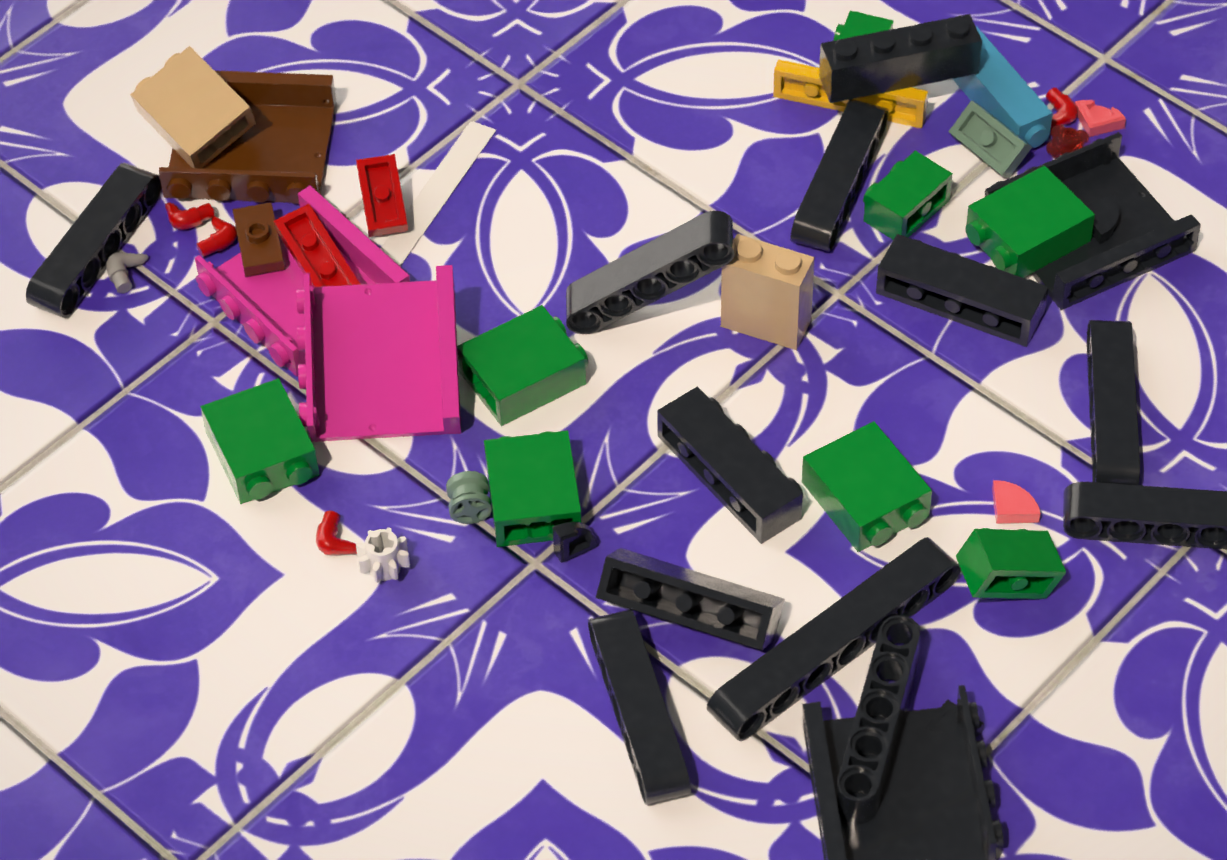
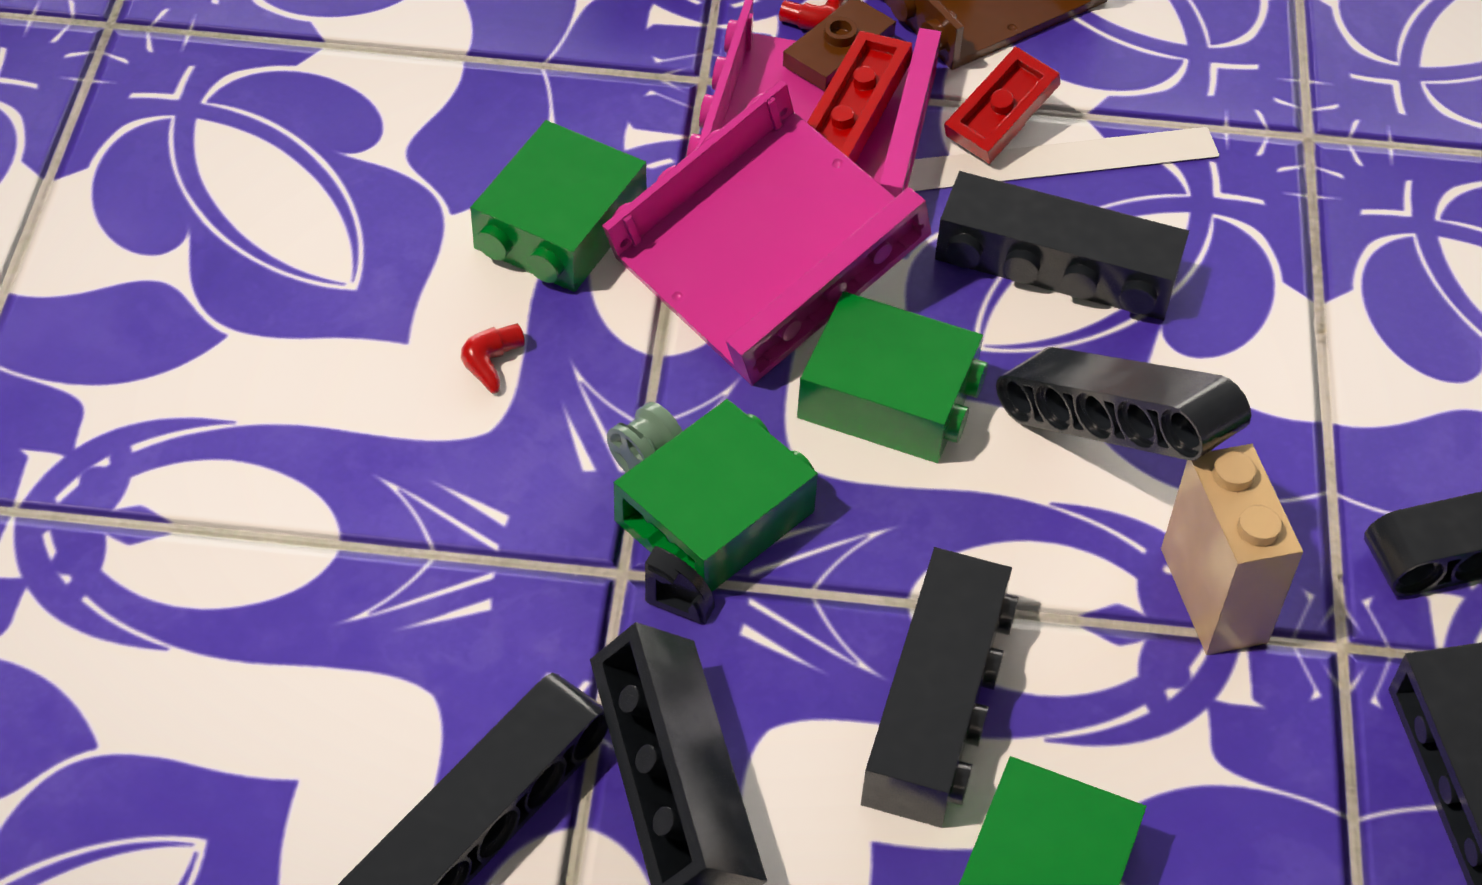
camera: 50 degrees right, 0 degrees up
white gear [356,528,410,583] -> none
none -> black brick [935,171,1190,321]

